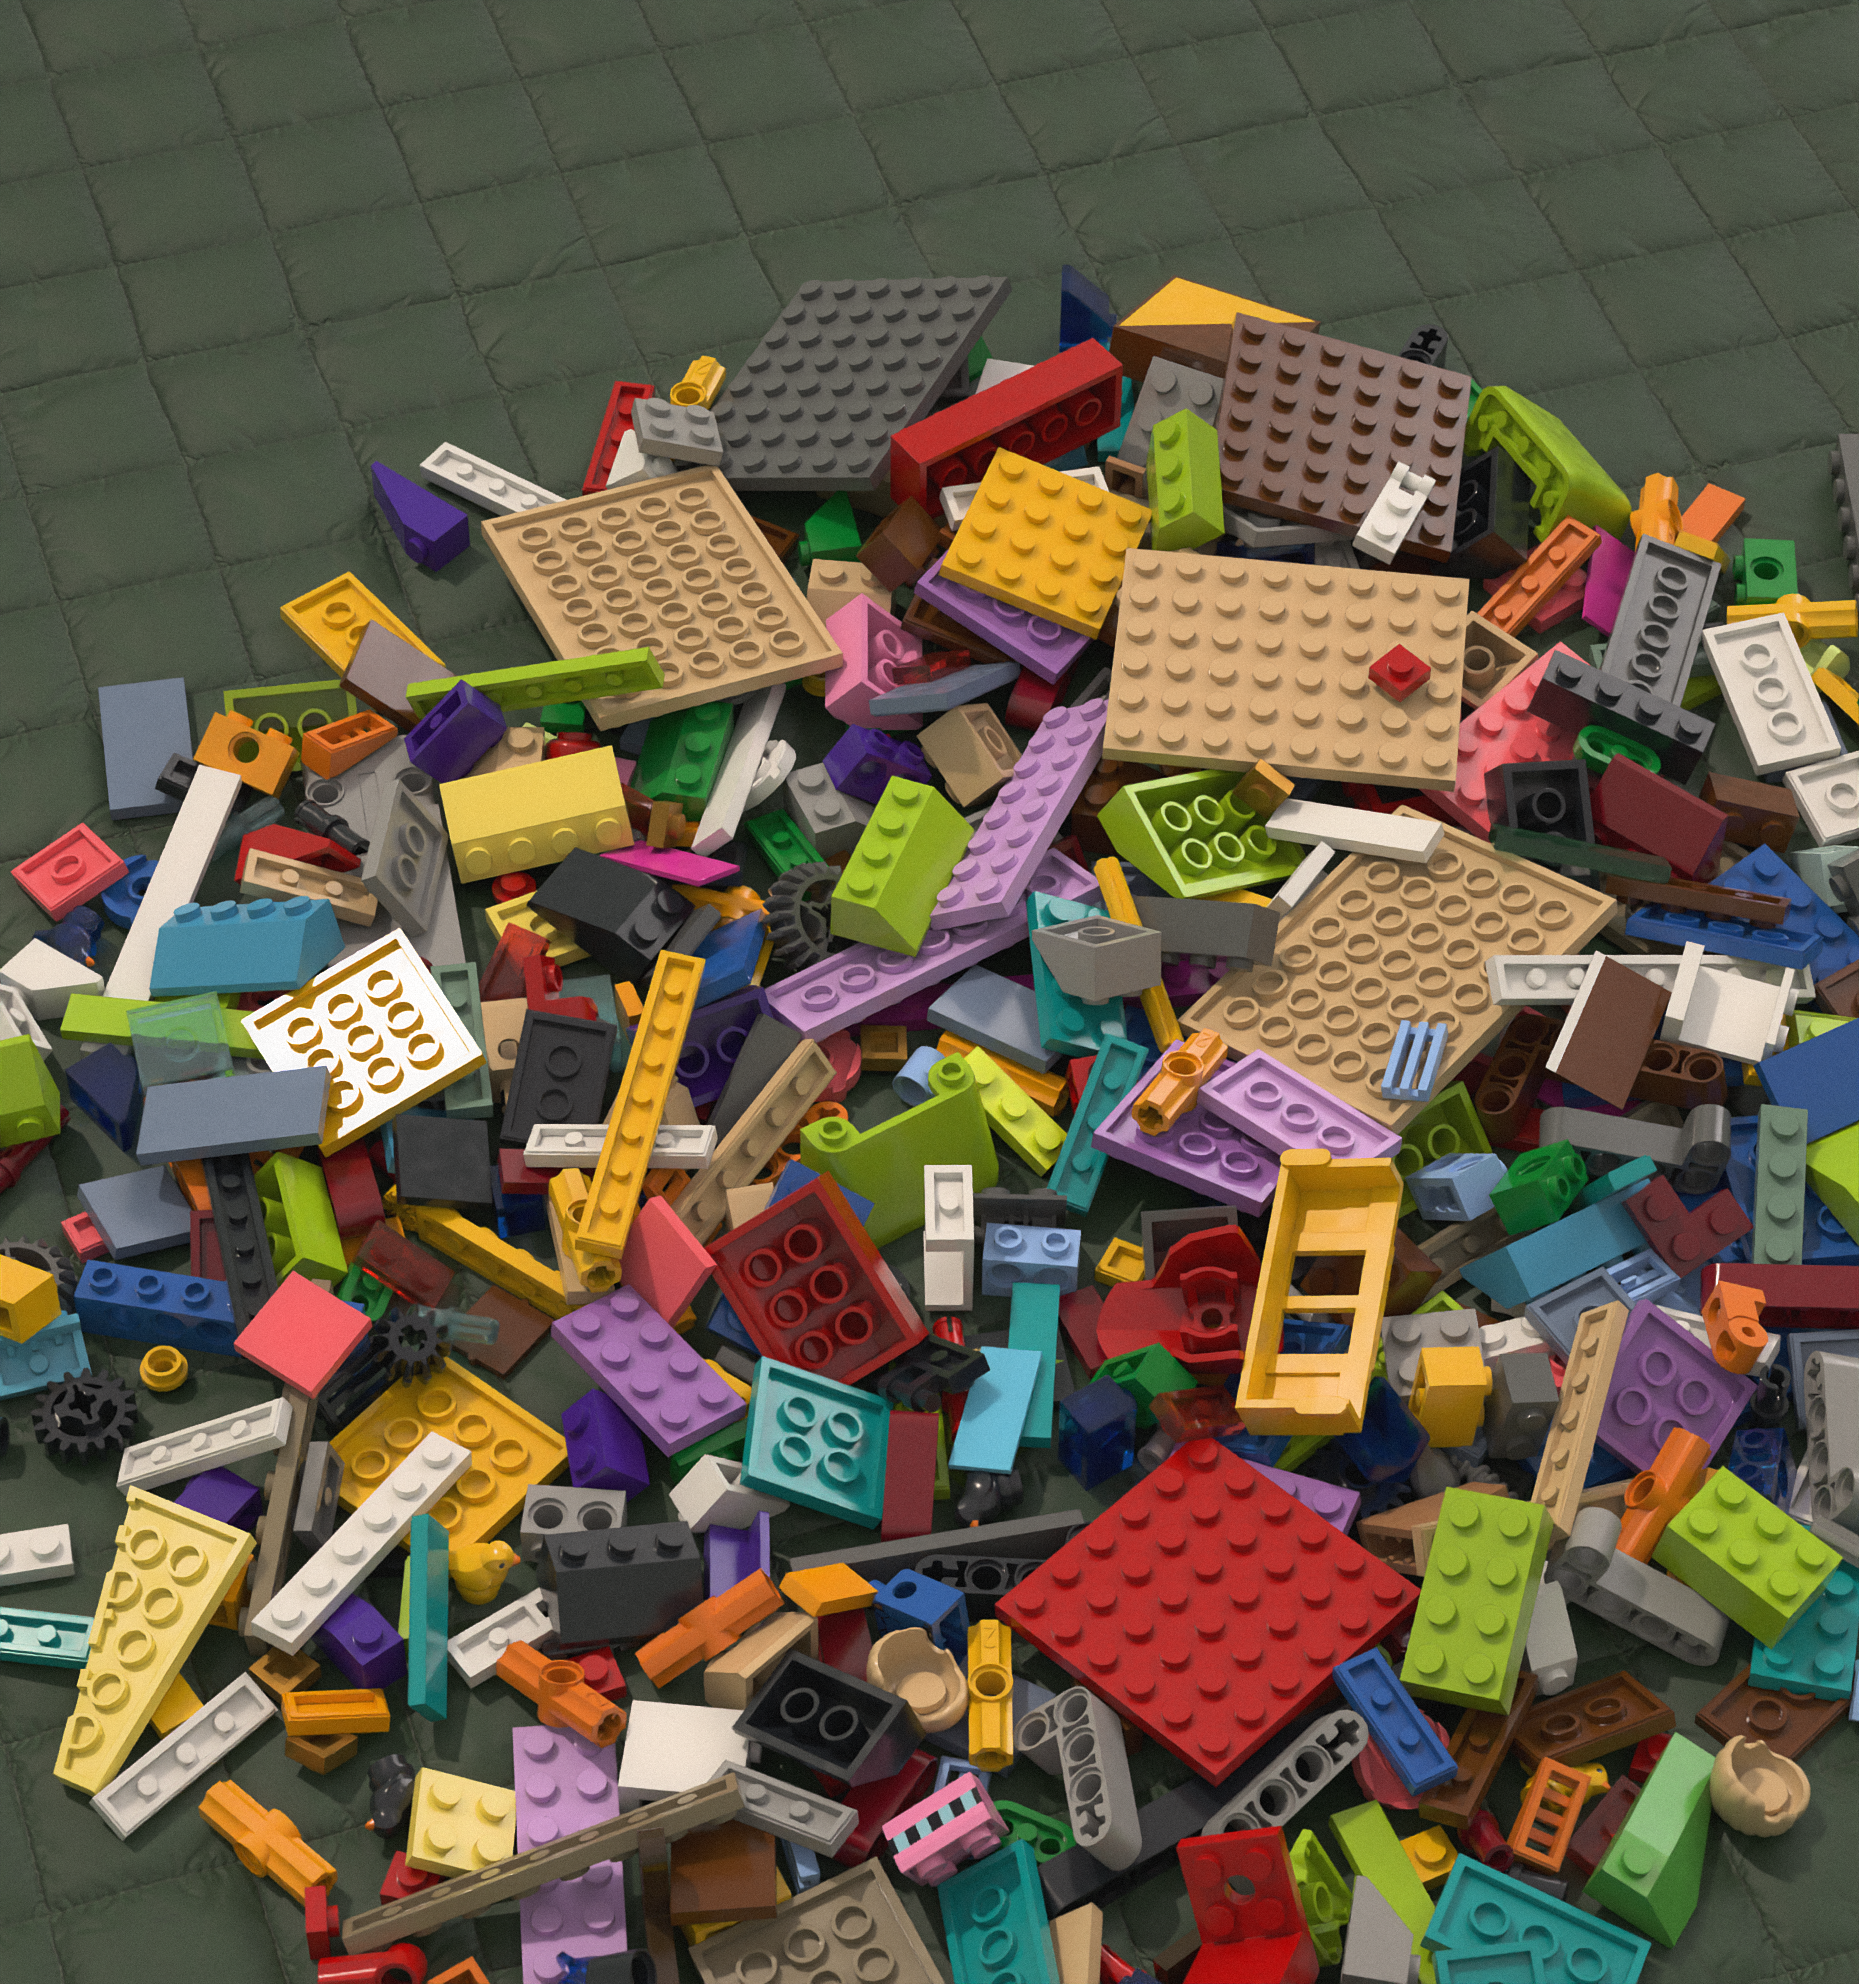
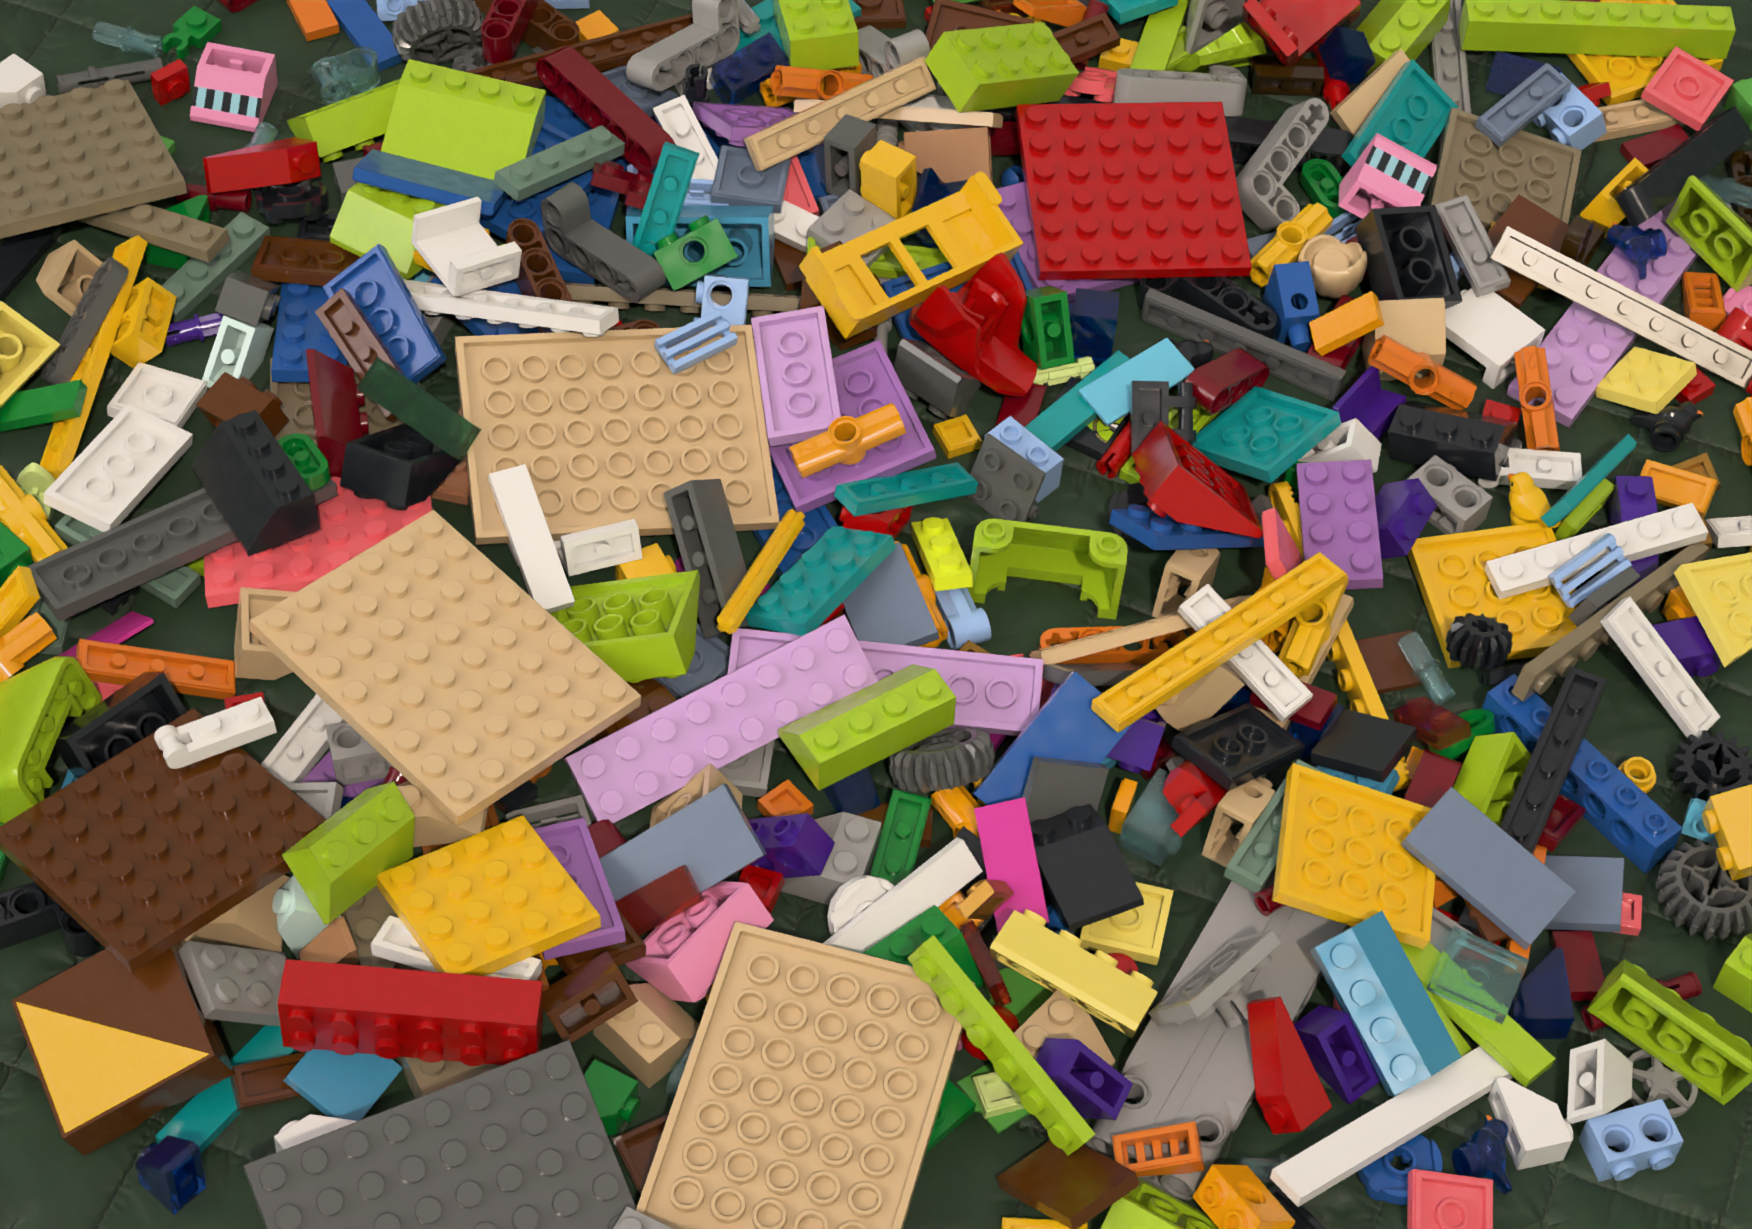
camera: 145 degrees left, 5 degrees up
coral tile [233,1271,372,1399] -> none
tan plate [240,848,378,927] -> none
black pin [294,799,370,856] -> none
clear red tile [479,922,552,1002] -> none
white panel [923,1165,974,1311] -> none
light grey slope [1032,915,1161,1005] -> none
clear red plate [1149,1385,1245,1443] -> none
pearl gold plate [1232,758,1295,819] -> none
blue tile [1332,1647,1459,1797] -> none
red plate [1368,644,1431,702] -> none
reddish brown sticker [1546,950,1672,1110] -> none
orange leg [1701,1280,1768,1375] -> none
none -> light blue tile [1548,533,1632,608]
none -> dark red tile [1550,931,1605,1001]

